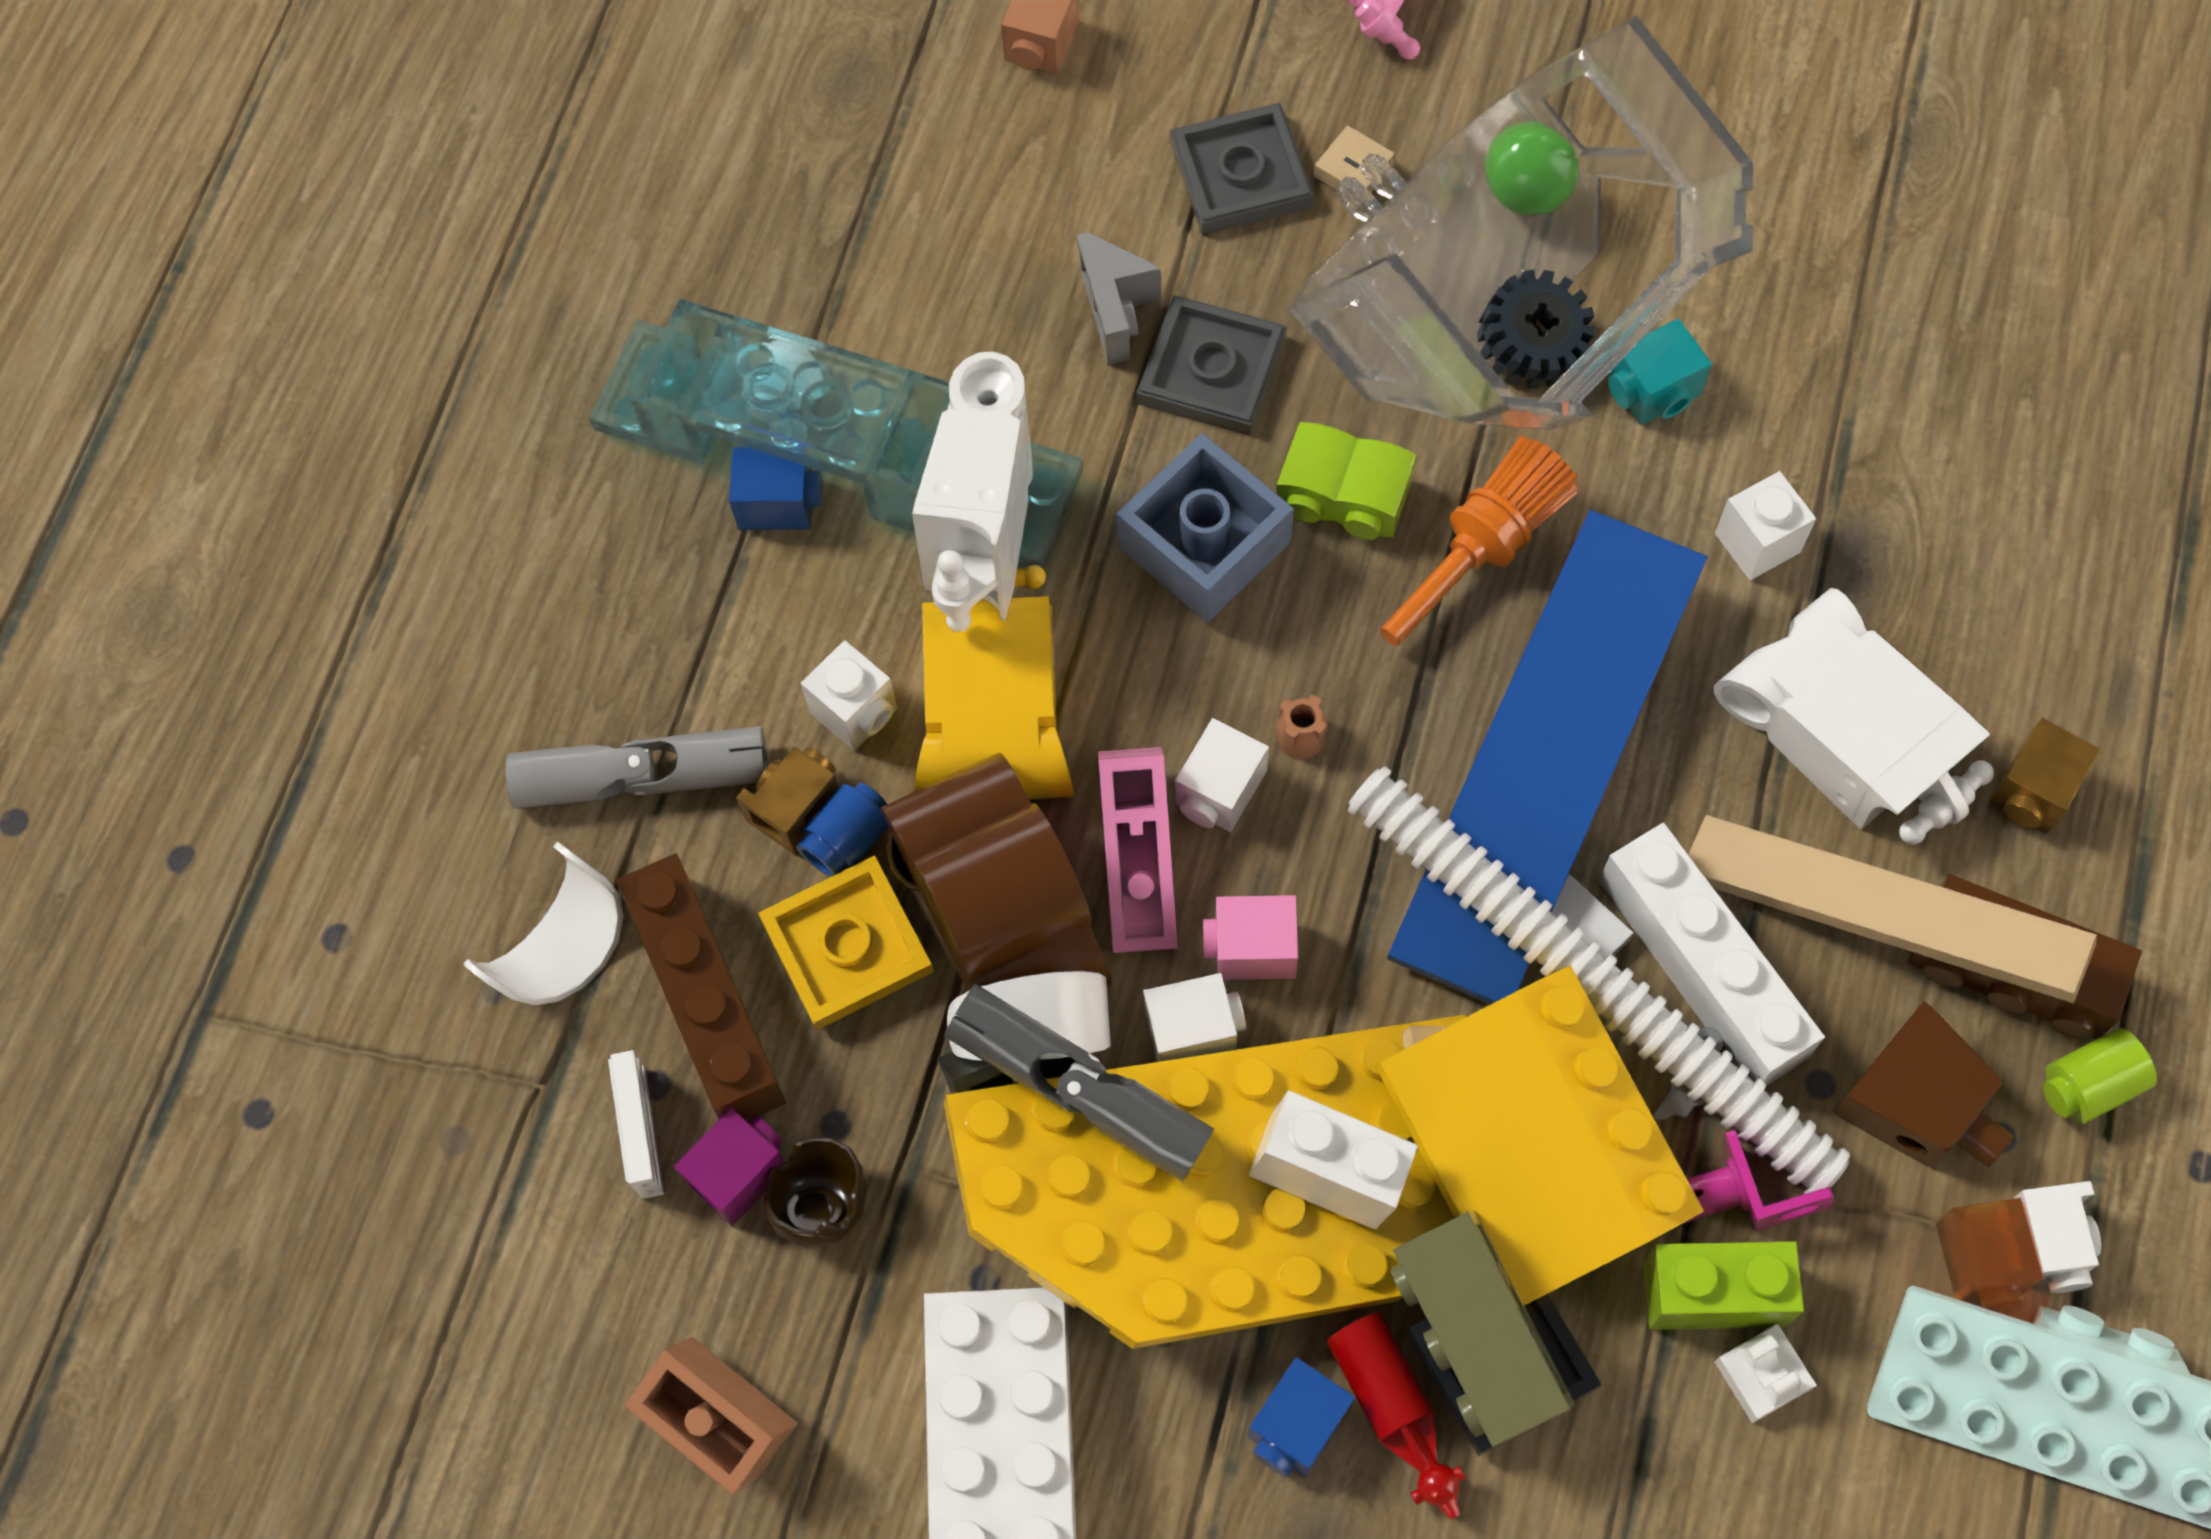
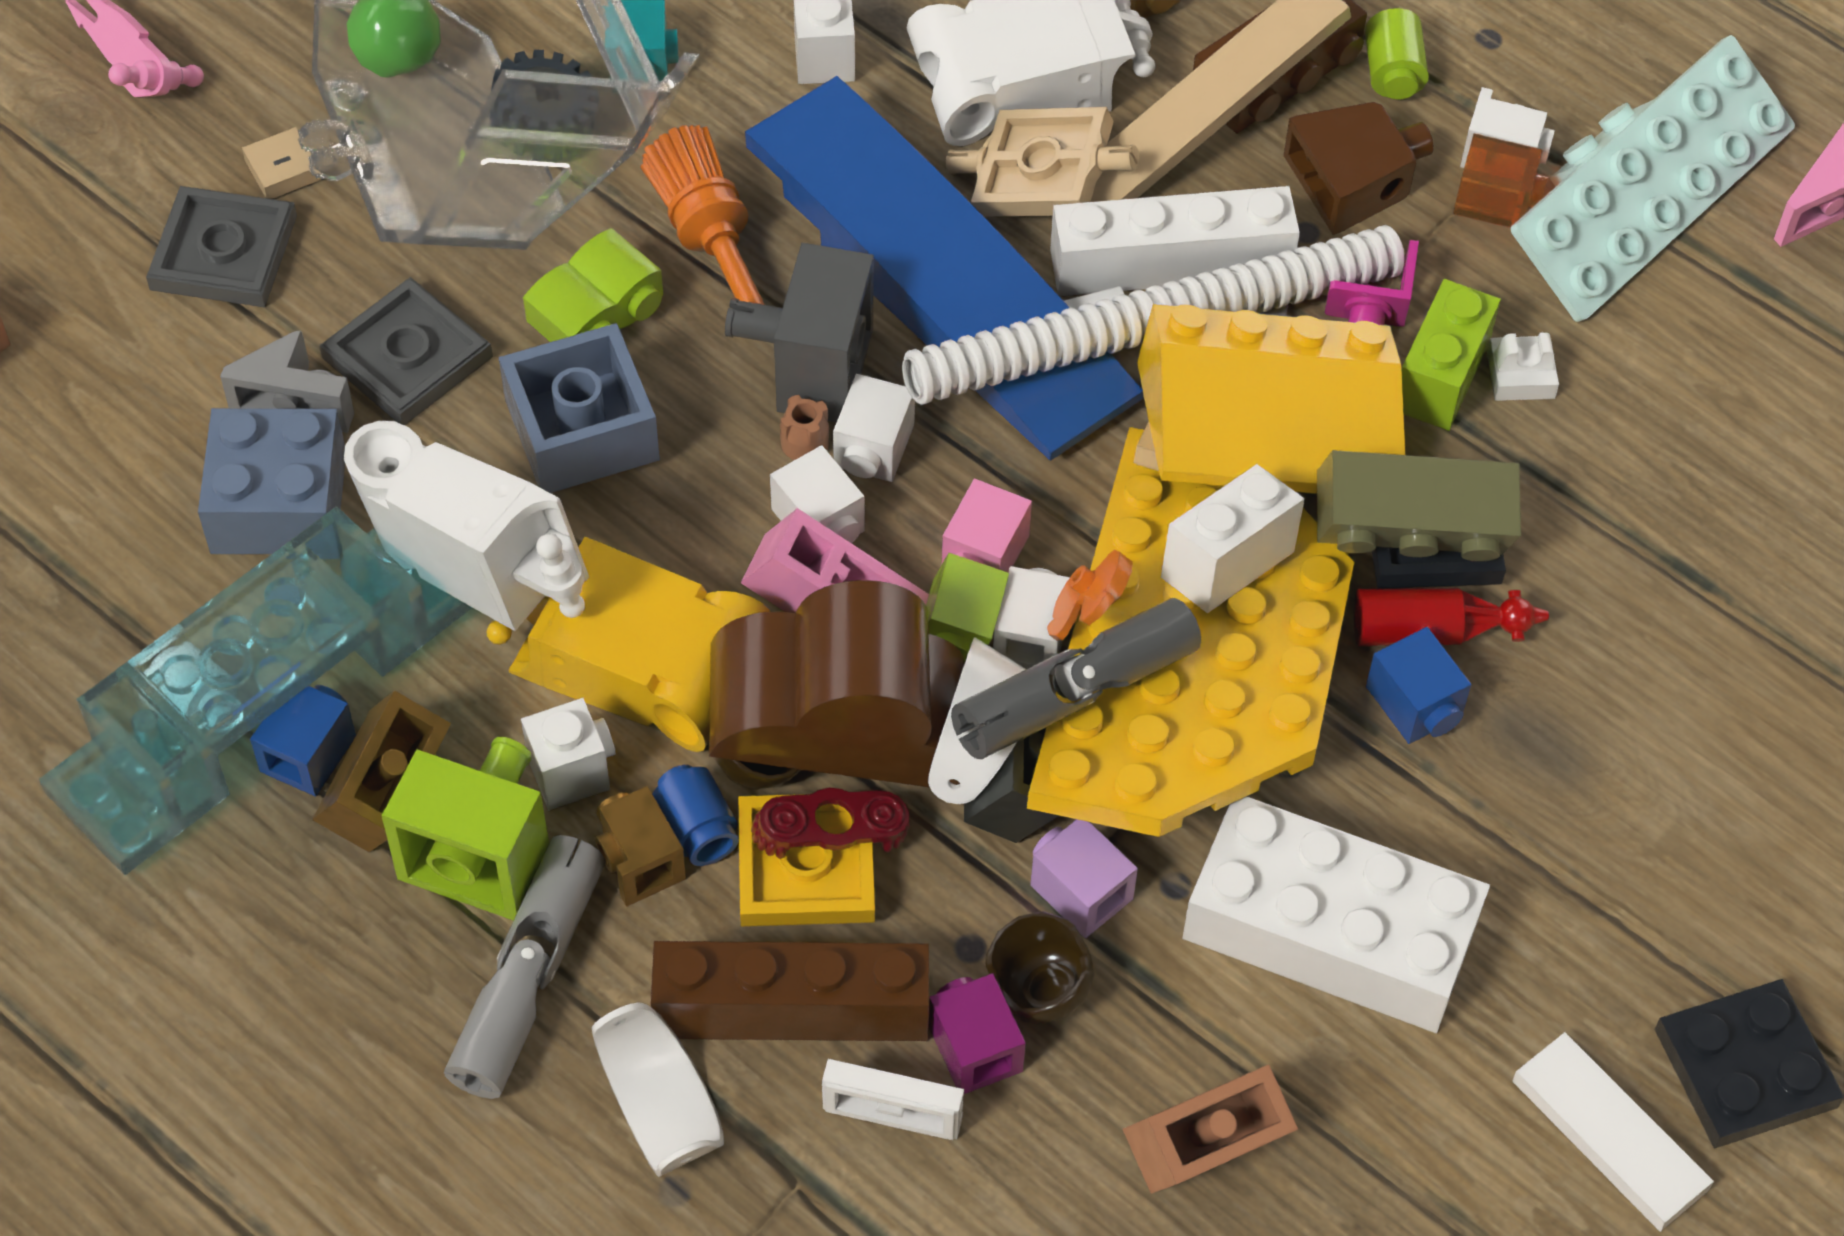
camera: 70 degrees left, 10 degrees down
none -> sand blue brick [198,408,345,555]
none -> pearl gold brick [312,690,451,852]
none -> lime brick [381,737,549,920]
none -> dark grey brick [725,242,874,422]
none -> dark red piece [751,787,909,859]
none -> white brick [833,374,915,482]
none -> lime brick [926,553,1009,661]
none -> tan plate [946,107,1139,217]
none -> lavender brick [1031,819,1138,939]
none -> orange piece [1047,550,1133,641]

